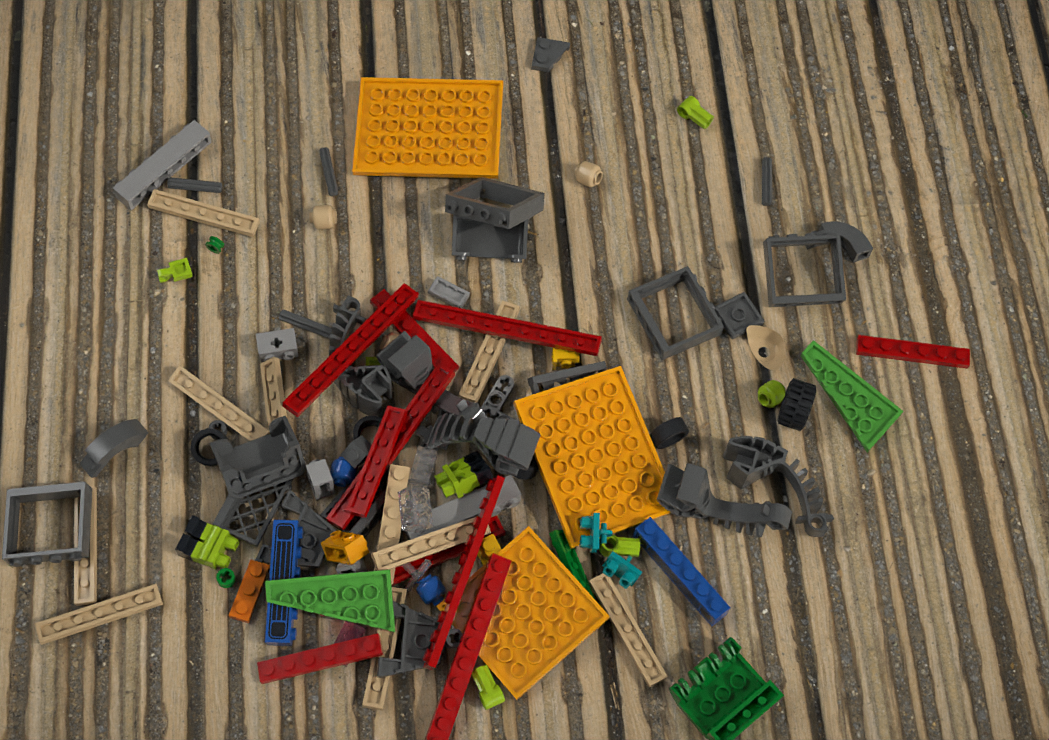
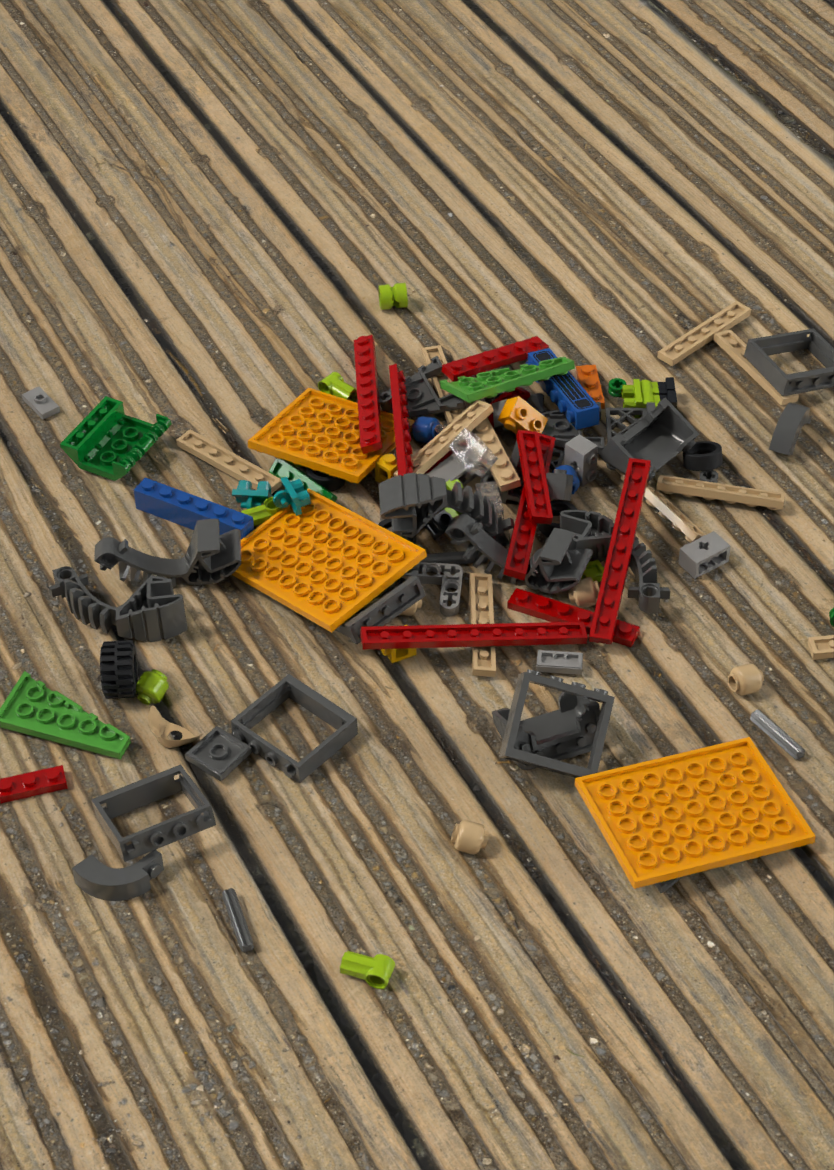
camera: 165 degrees right, 20 degrees down
dark grey axle [279,310,332,339] -> none
dark grey wing [531,37,570,72] -> none
black tyre [650,417,689,449] -> none

